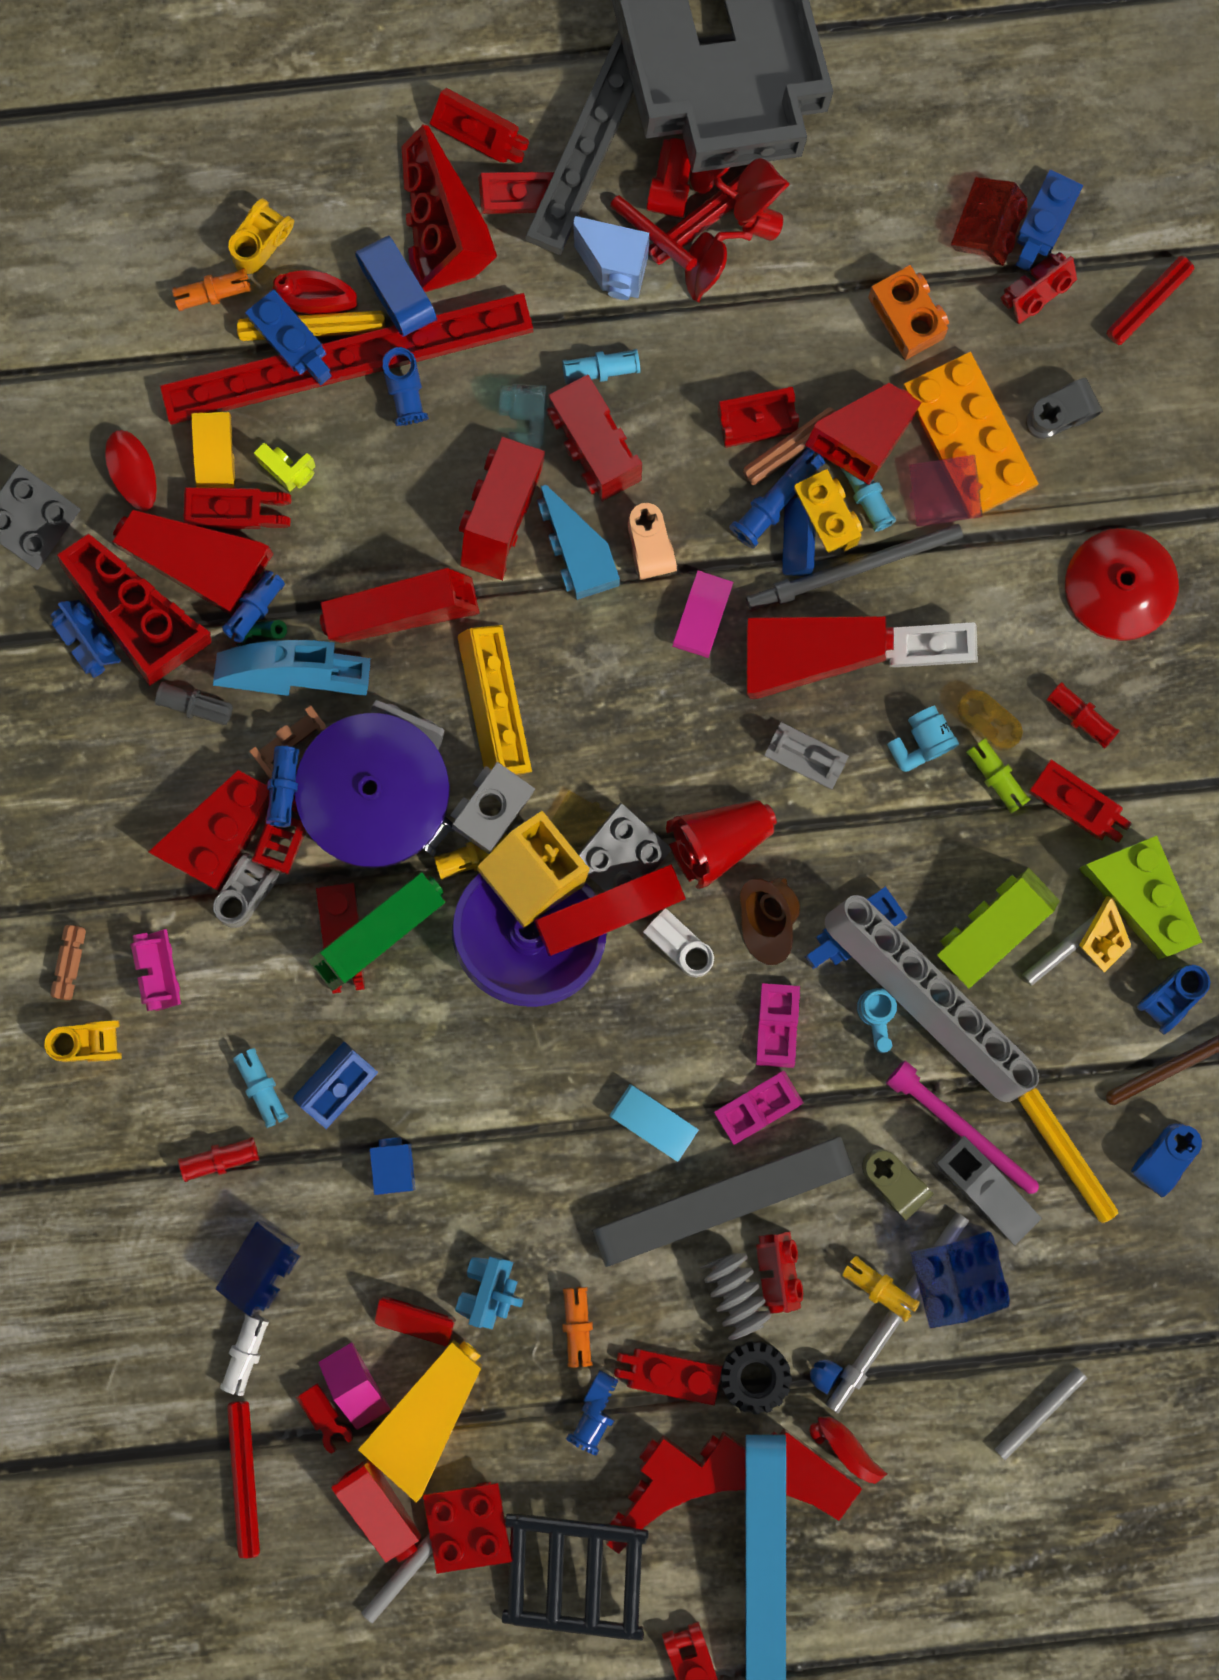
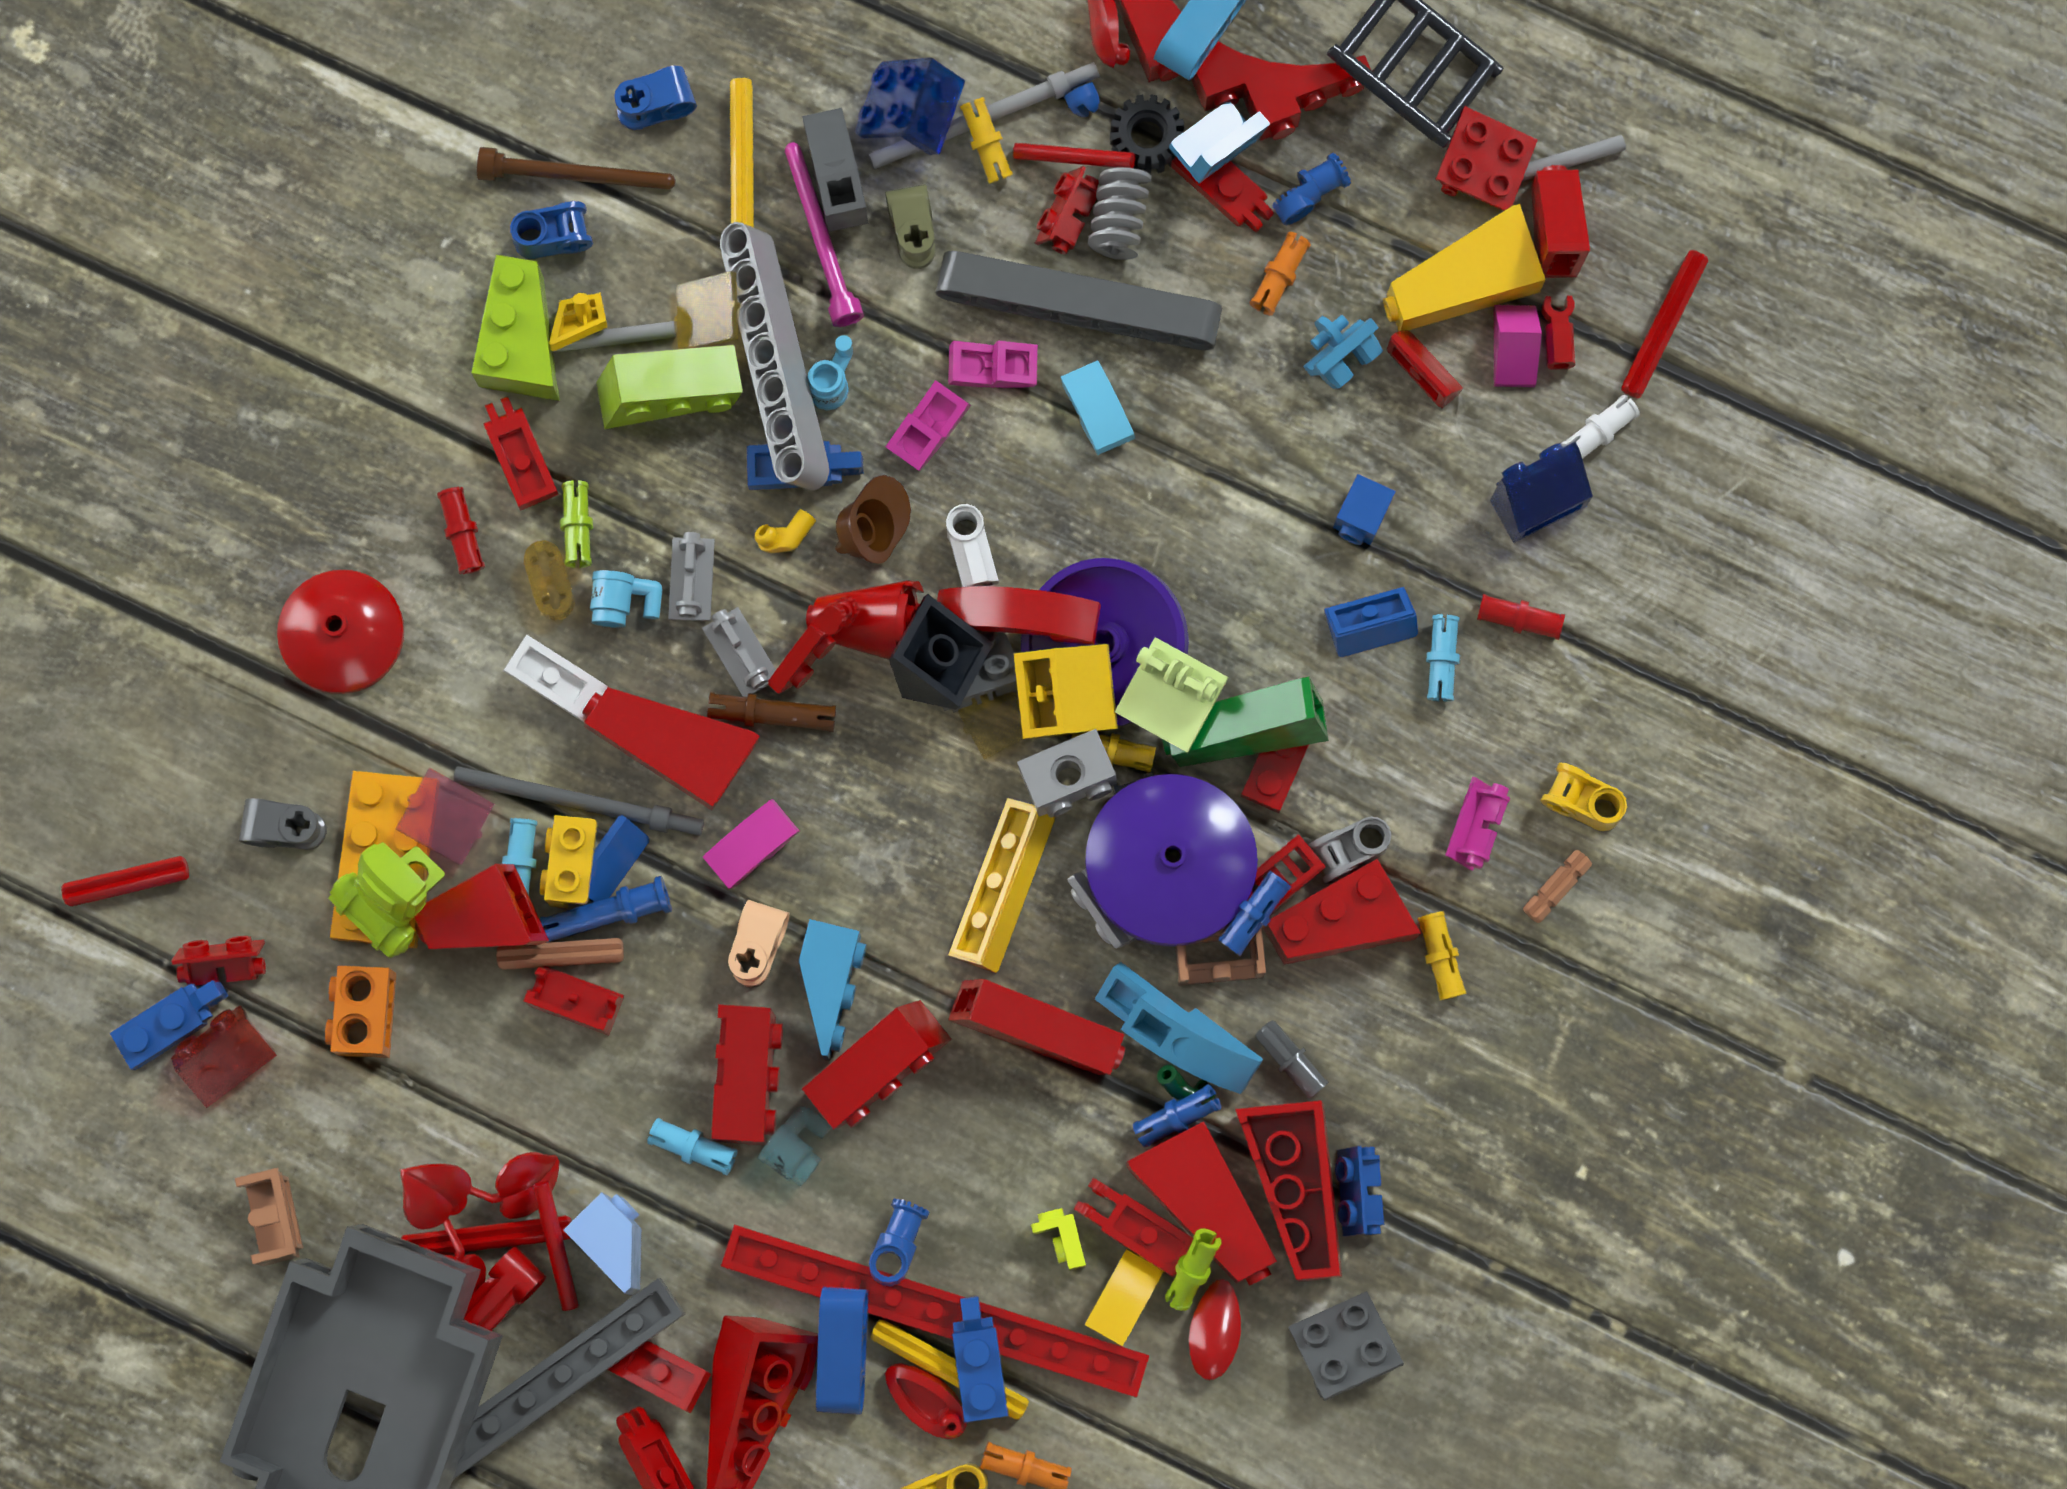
camera: 150 degrees left, 5 degrees down
none -> nougat window [235,1168,303,1266]
none -> lime piece [328,842,445,958]
none -> light grey hinge [668,532,715,621]
none -> clear yellow piece [674,271,740,349]
none -> reddish brown pin [707,692,836,733]
none -> yellow arm [754,509,816,554]
none -> red hinge [768,595,860,694]
none -> black slope [889,594,994,710]
none -> red bar [1013,143,1135,168]
none -> yellowish green hinge [1115,637,1229,753]
none -> lime pin [1165,1228,1222,1311]
none -> panel [1169,102,1270,183]
none -> yellow pin [1417,911,1466,1001]

